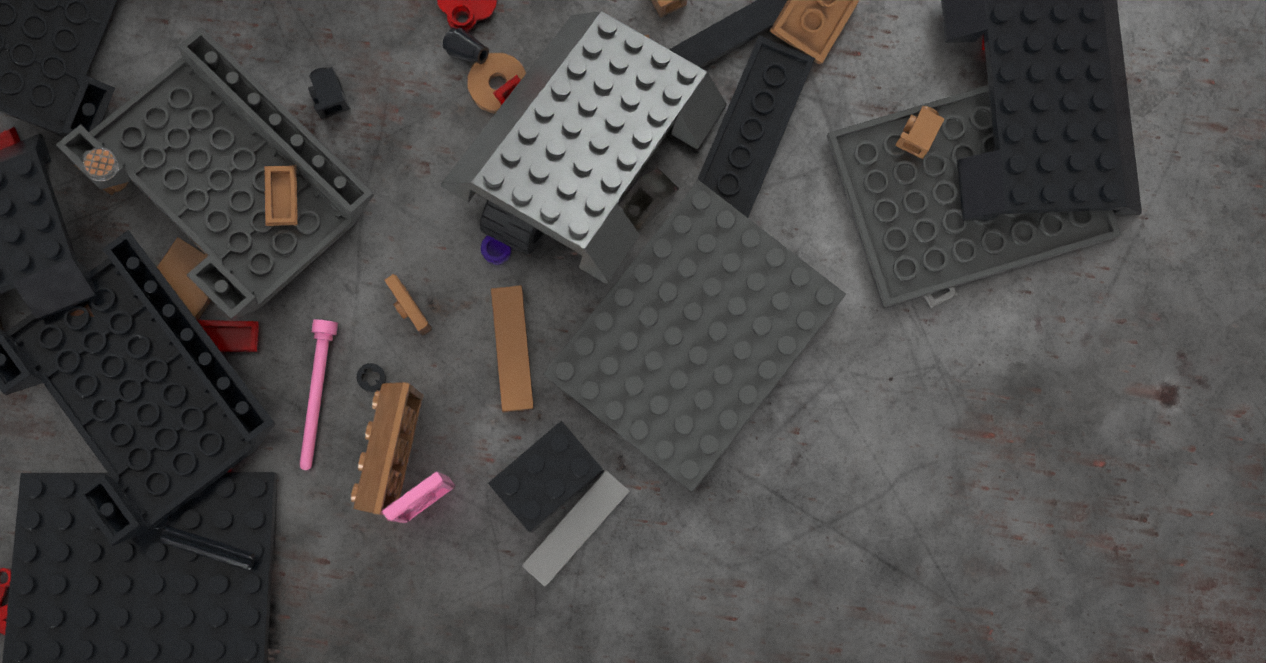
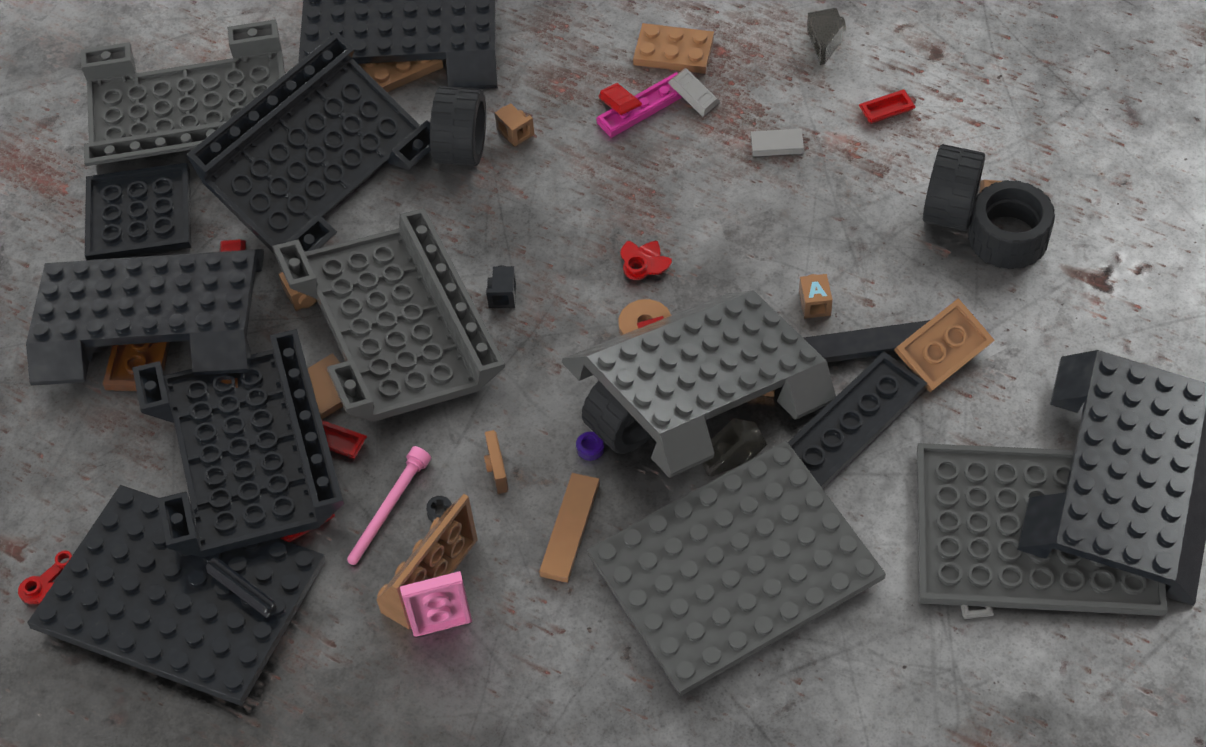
camera: 25 degrees right, 25 degrees down
tile [83,148,118,182] -> none
medium nougat tile [265,165,298,226] -> none
black cone [443,28,489,64] -> none
black brick [488,421,603,533] -> none
light grey tile [522,470,630,587] -> none
medium nougat brick [895,106,945,159] -> none

